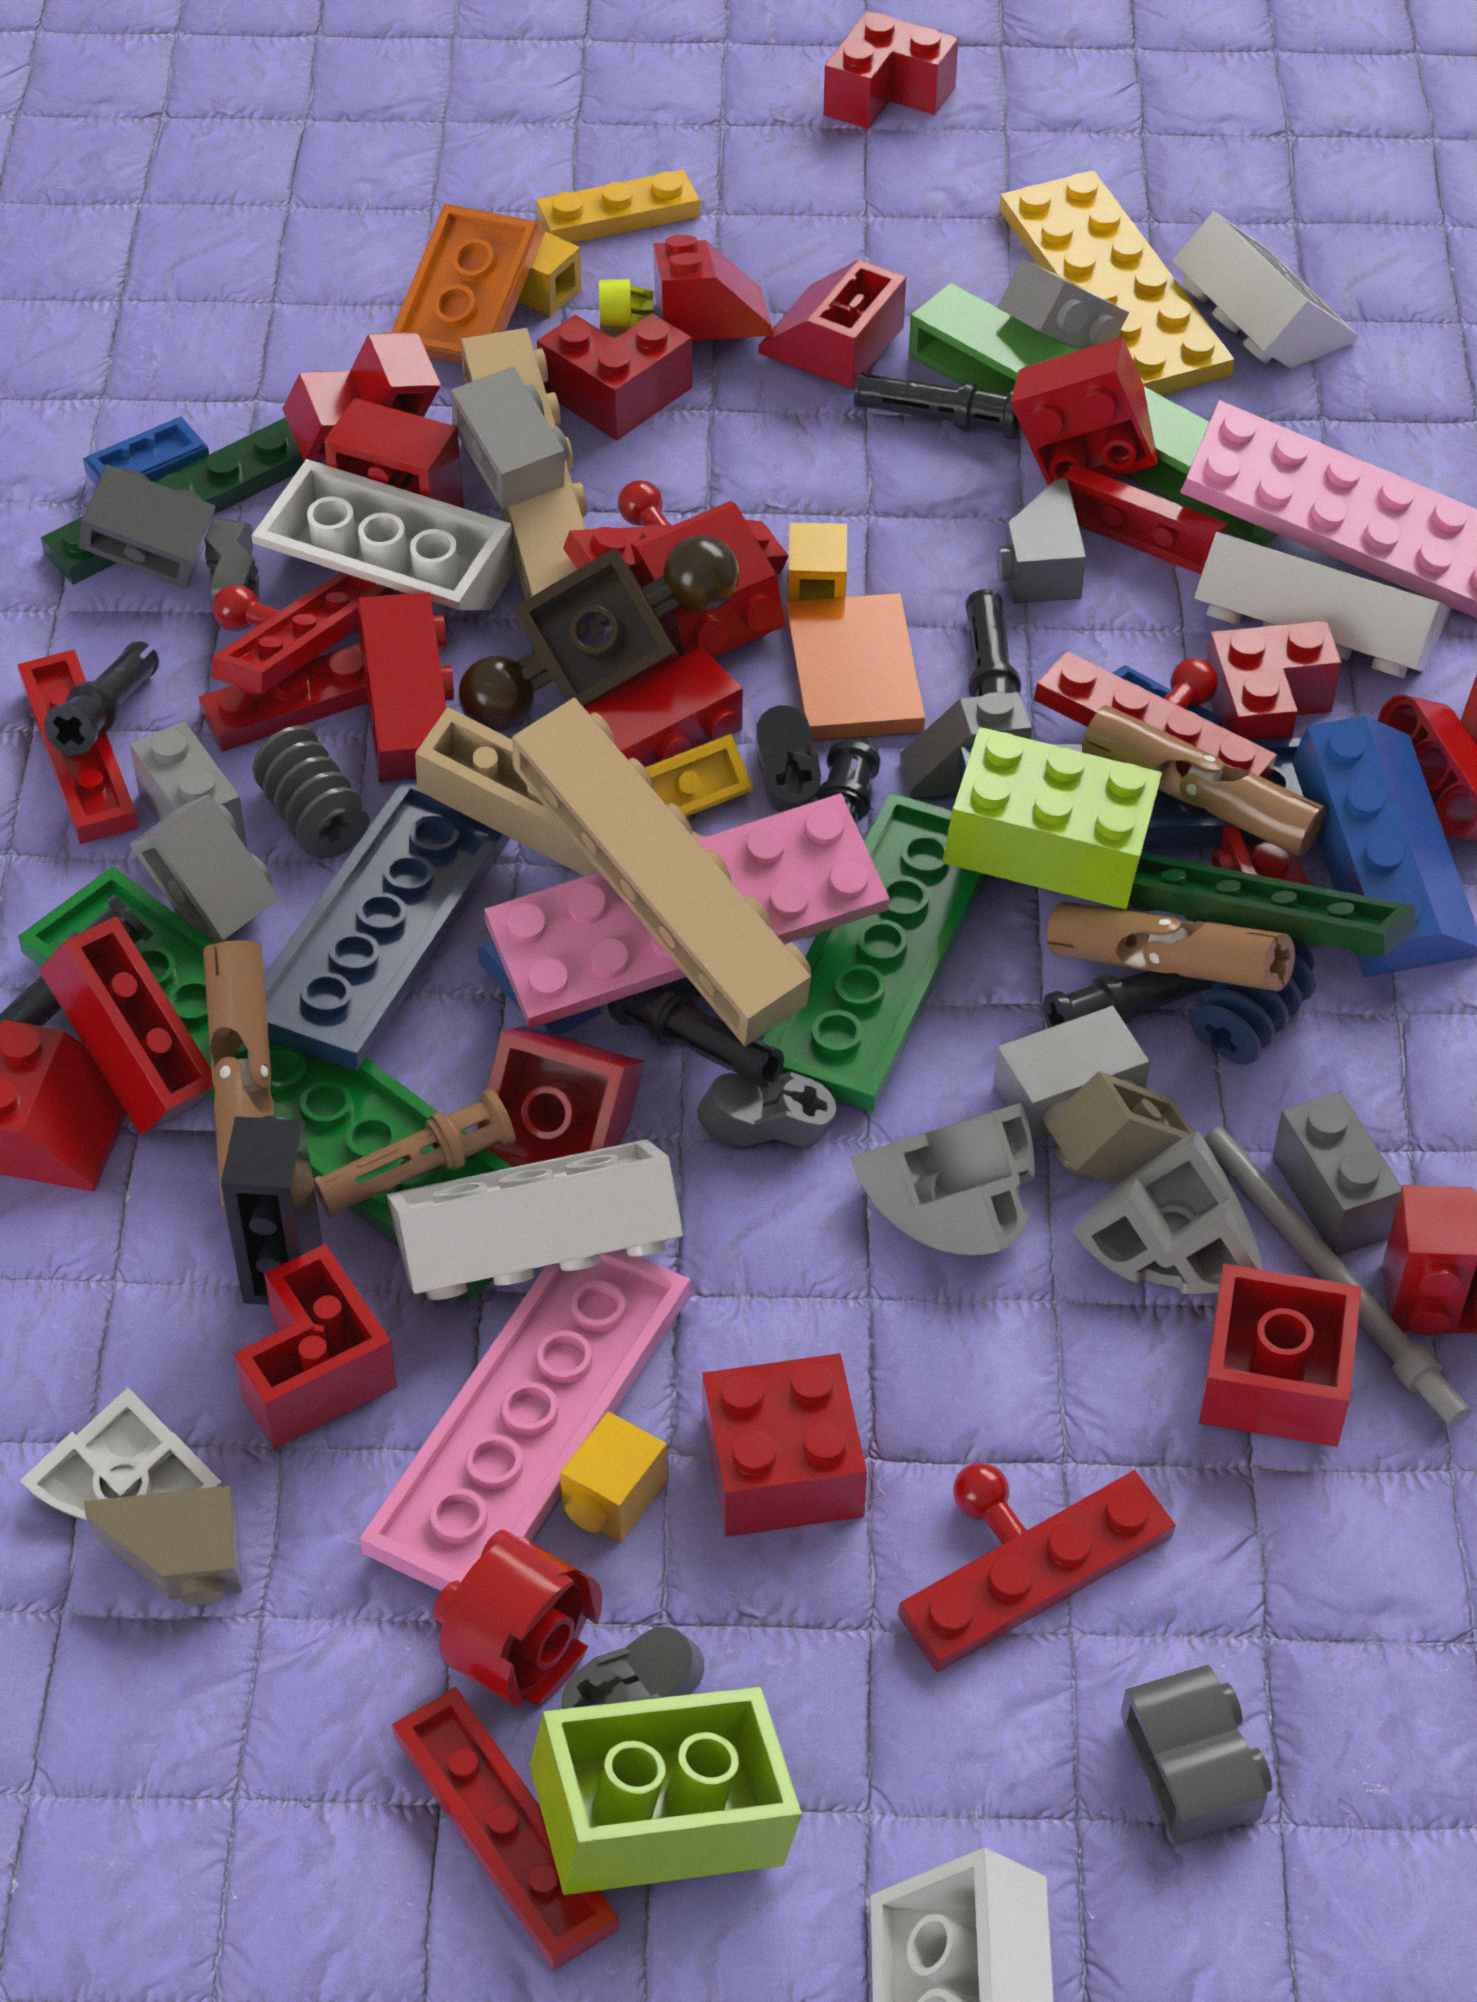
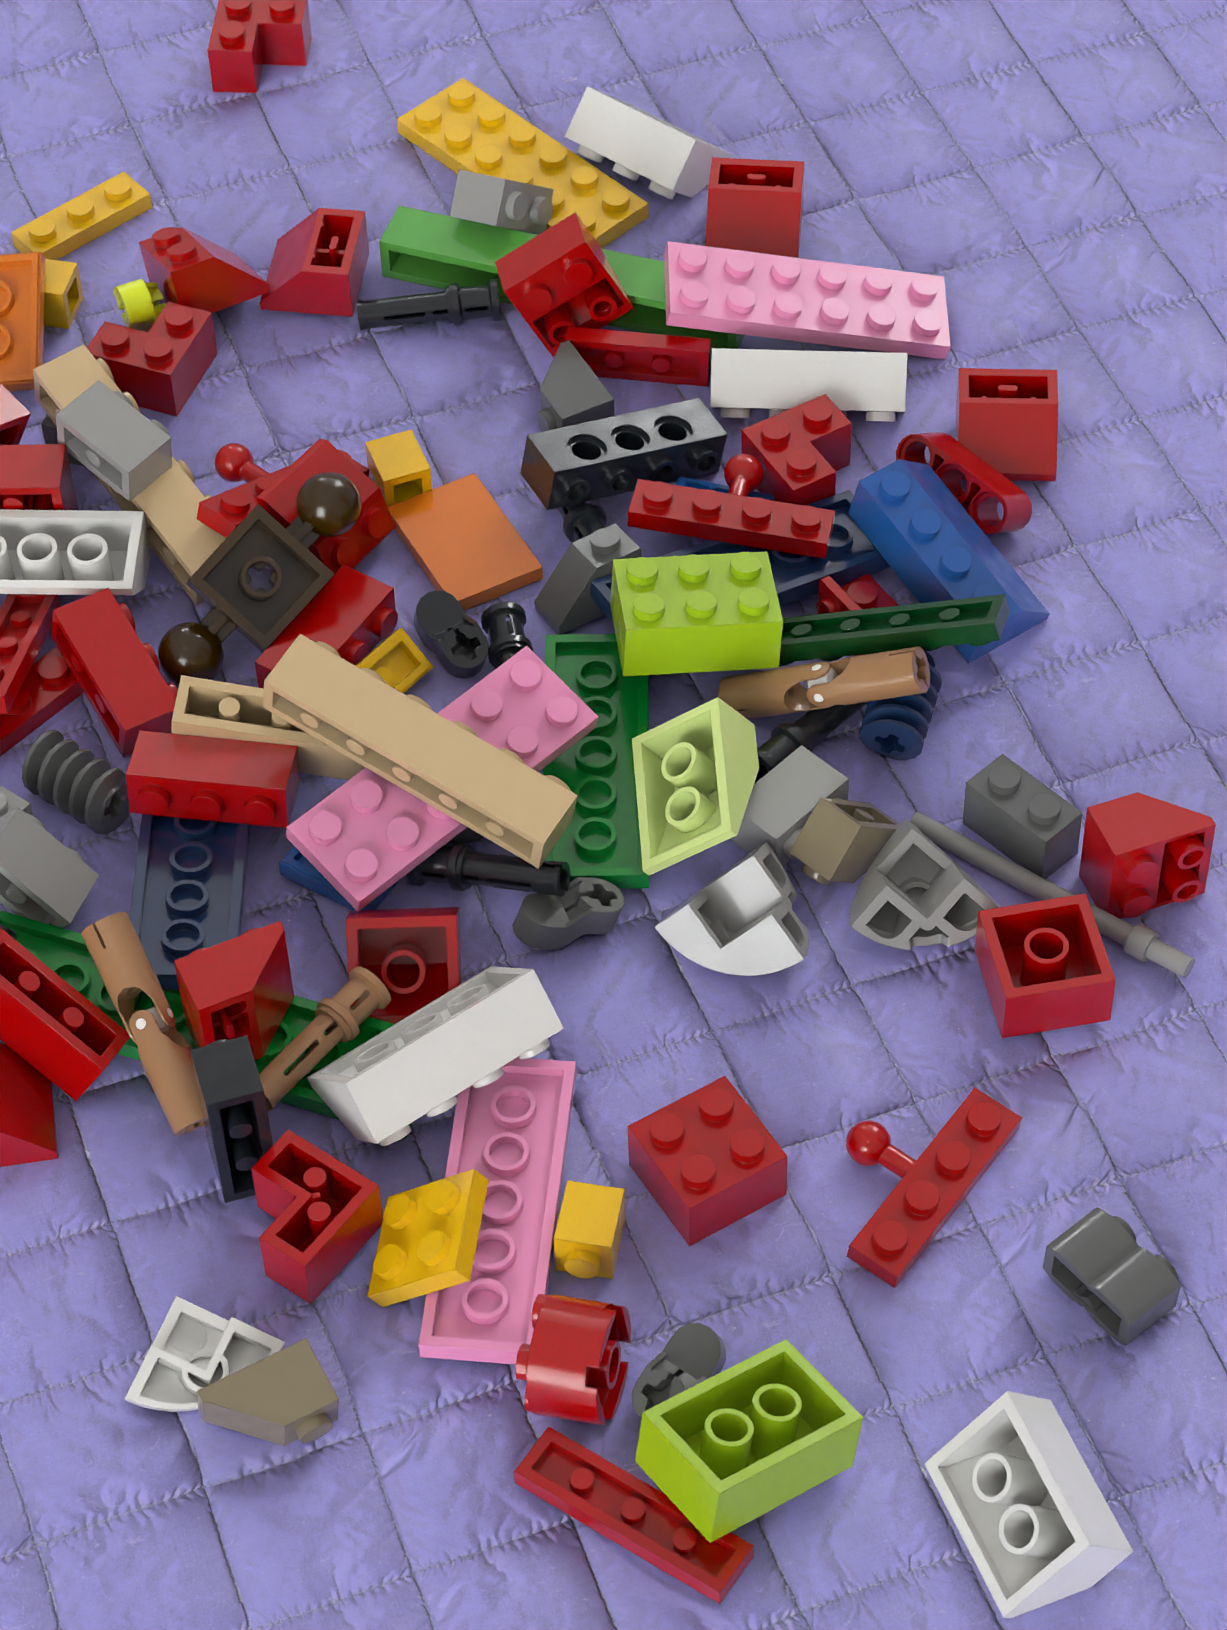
camera: 20 degrees left, 0 degrees up
medium nougat piece [1082,705,1326,857] -> none
none -> red brick [126,730,300,828]
none -> red slope [174,921,294,1060]
none -> yellow plate [367,1169,489,1307]
none -> black brick [520,398,727,510]
none -> yellowish green slope [632,697,759,876]
none -> red slope [705,157,804,258]

